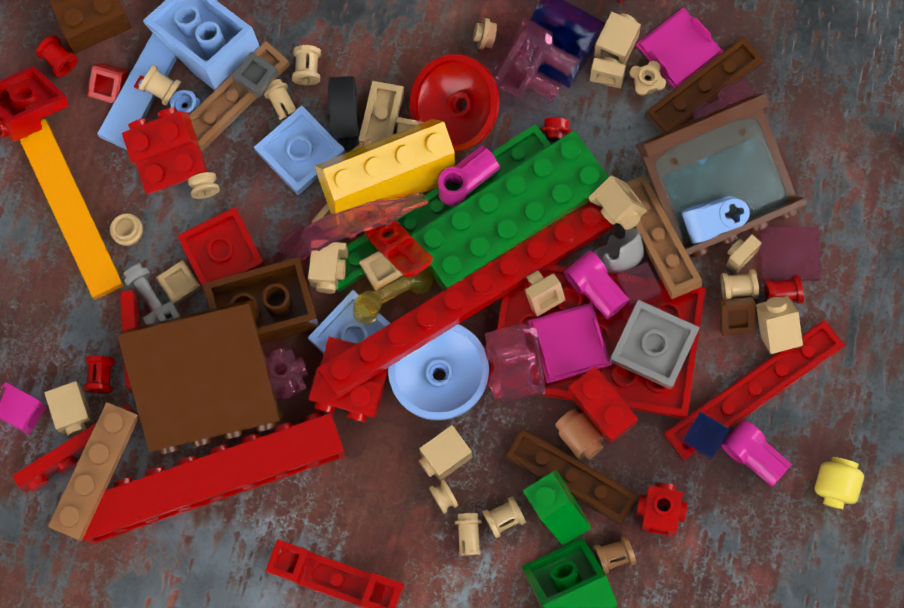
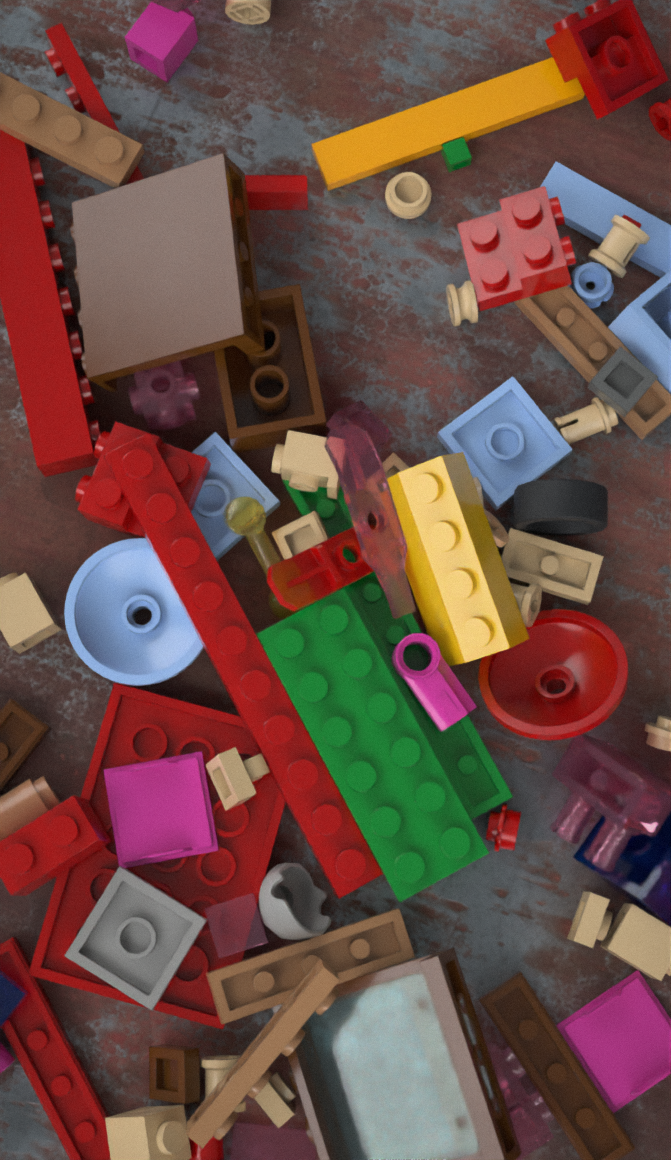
camera: 90 degrees right, 5 degrees up
tan brick [44,381,95,437] -> none
red bush [82,355,115,394] -> none
red slope [87,63,129,104] -> none
light grey hinge [124,264,180,324] -> none
tan tile [155,260,202,306] -> none
red plate [177,207,265,292] -> none
tan bush [292,45,321,85] -> none
clear pink brick [485,324,546,403] -> none
dark pink piece [563,250,629,319] -> none
tan brick [588,175,648,230] -> none
tan plate [630,61,666,96] -> none
light blue piece [681,196,749,244] -> none
none -> medium nougat plate [186,958,340,1149]
none -> green piece [441,137,472,172]

